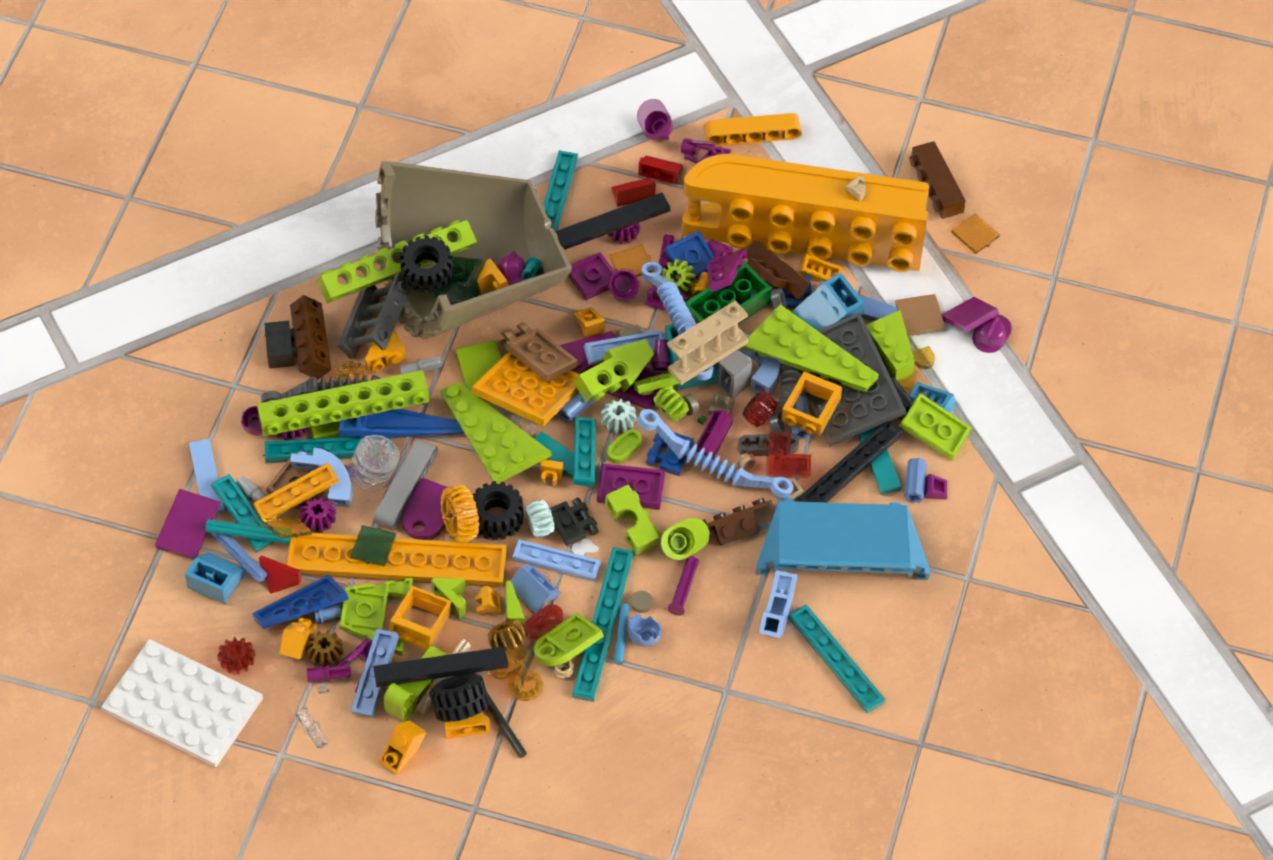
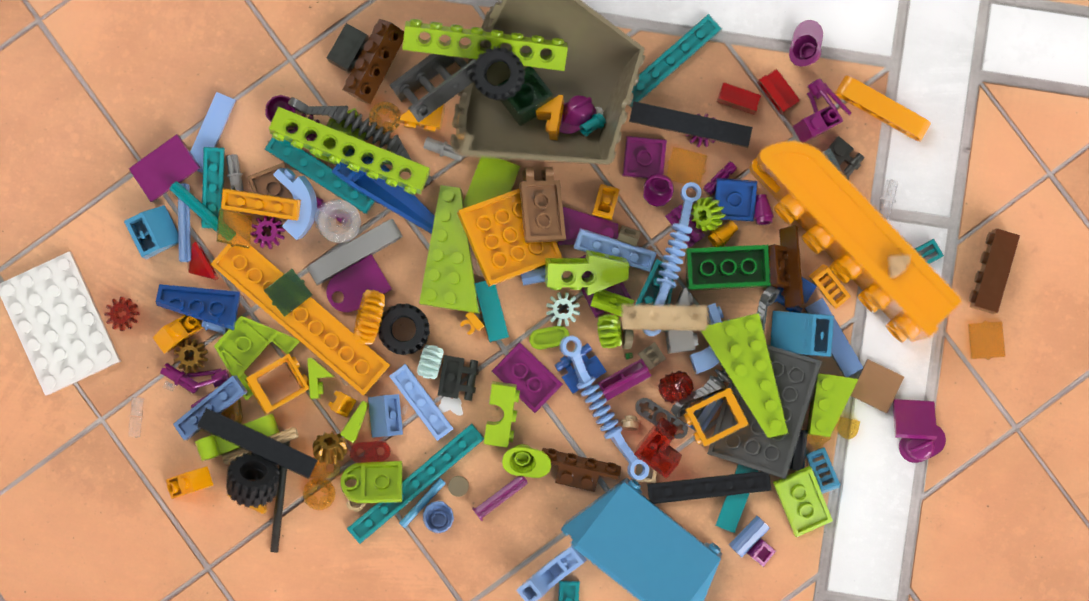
camera: 35 degrees right, 30 degrees up
teal tile [573,417,596,487] -> none
magenta cone [651,339,671,370] -> none
magenta wing [707,248,748,292] -> none

